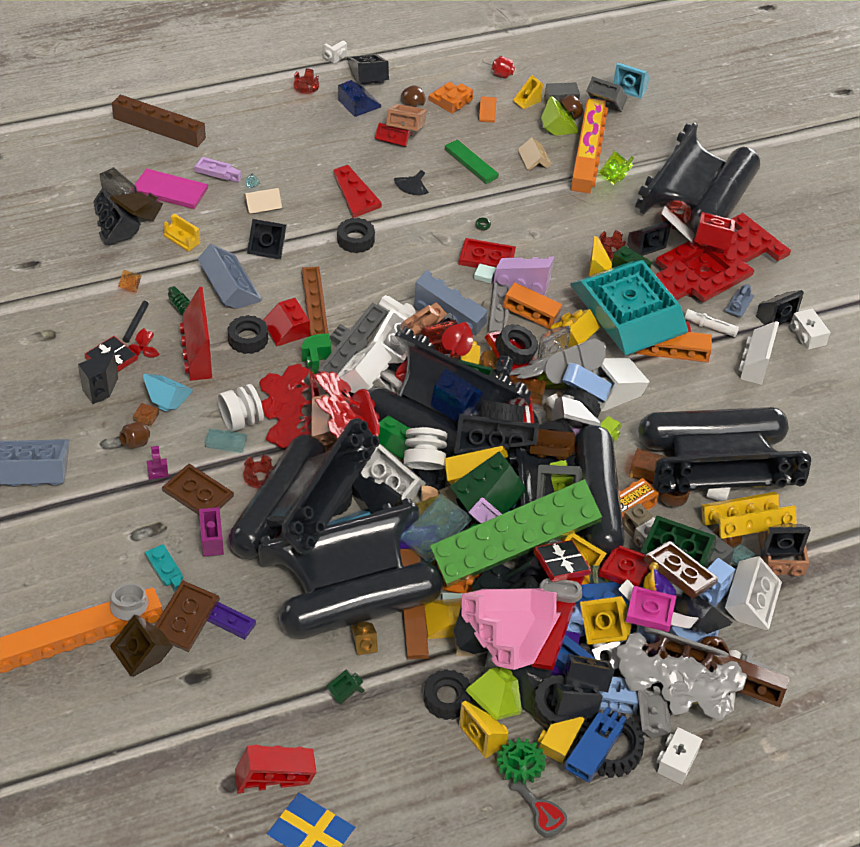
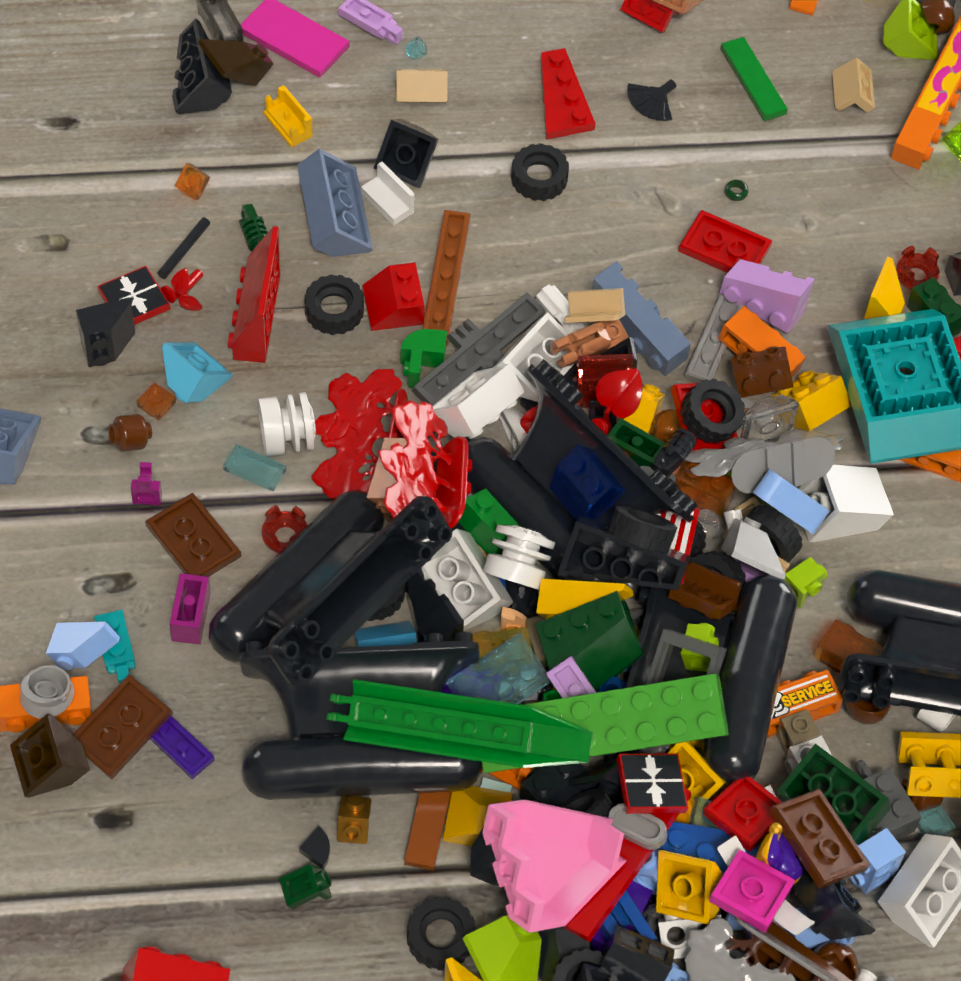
camera: 15 degrees right, 10 degrees up
light aqua tile [474,264,496,284] -> none
none -> light blue slope [46,622,120,670]
none -> black tile [299,826,330,870]
none -> green hinge [326,679,593,768]
none -> white panel [361,162,415,226]
none -> tan panel [564,288,625,323]
none -> reddish brown bracket [732,346,794,398]

